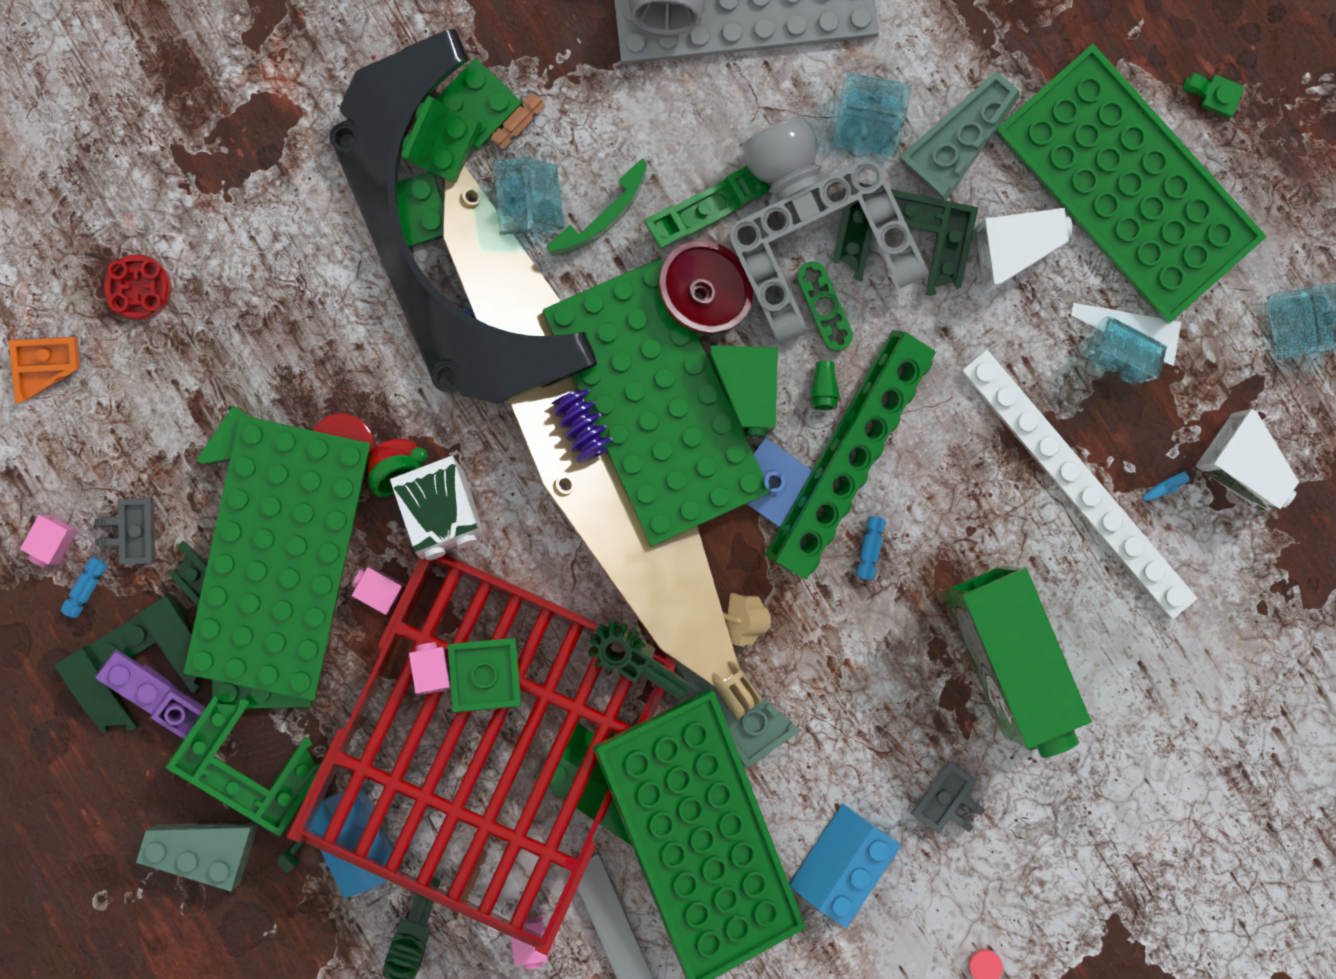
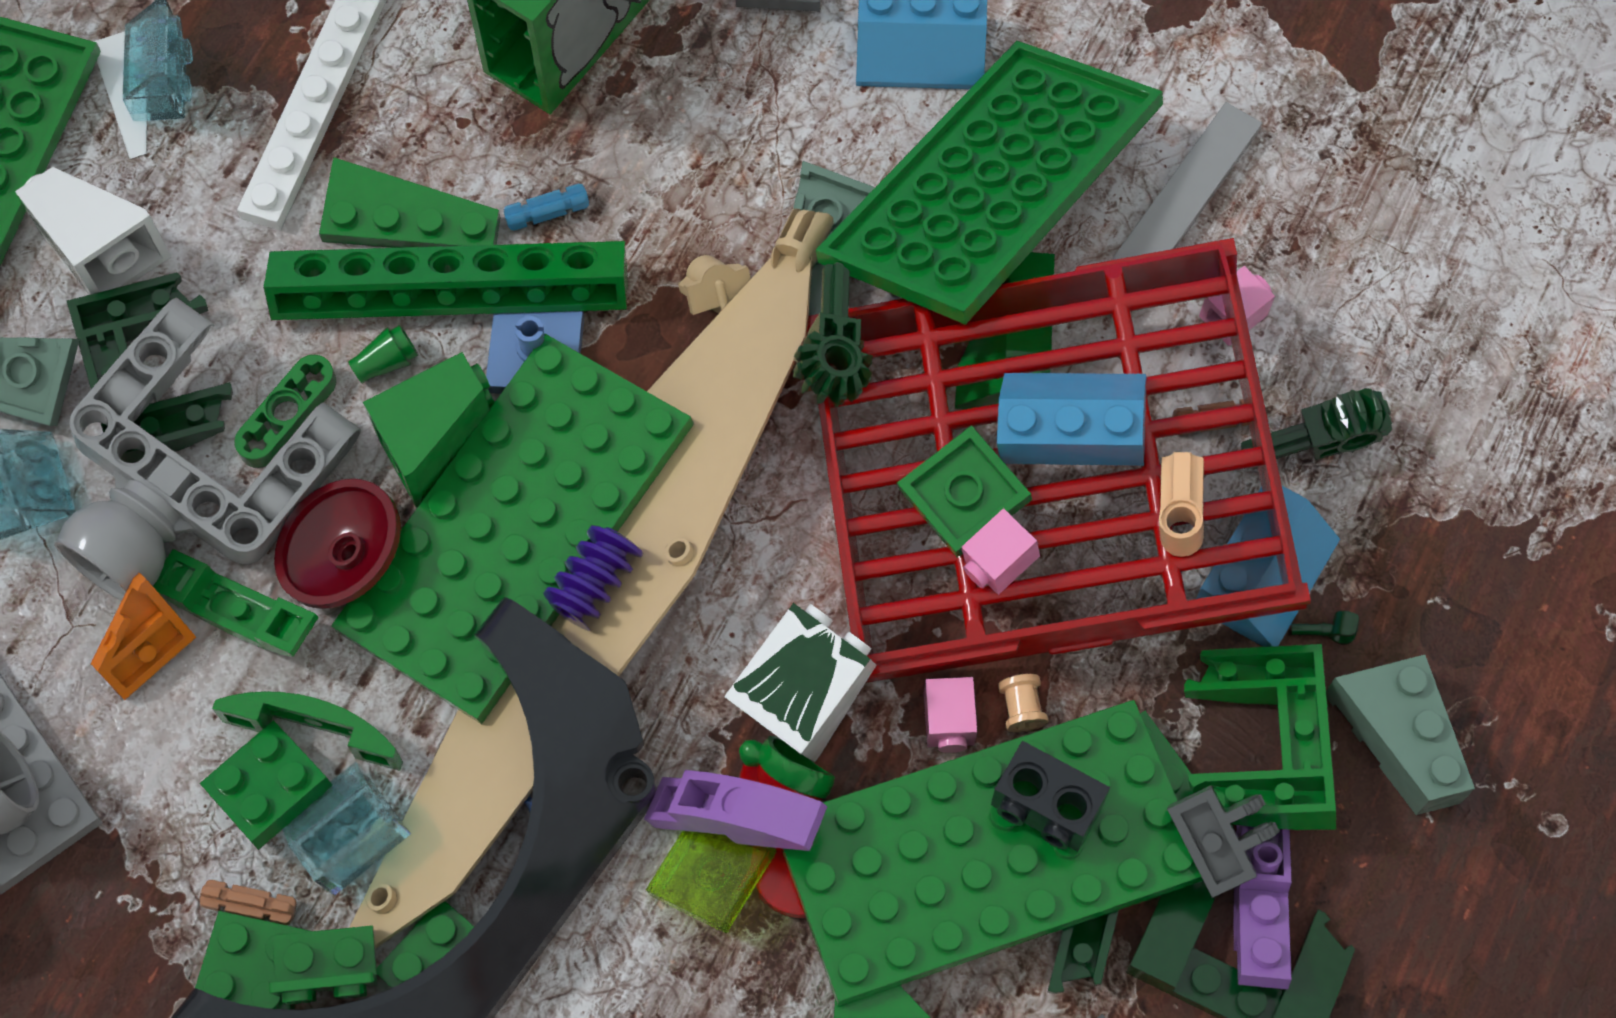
camera: 120 degrees left, 20 degrees down
none -> orange wing [91,573,196,701]
none -> green plate [199,720,333,850]
none -> green wing [319,157,501,248]
none -> medium lavender slope [644,770,827,851]
none -> clear neon green tile [646,831,777,934]
none -> black brick [991,741,1110,852]
none -> dark azure slope [997,373,1146,466]
none -> light nougat bush [998,674,1049,732]
none -> light nougat piece [1159,452,1204,557]
none -> dark grey hinge [1167,785,1280,898]

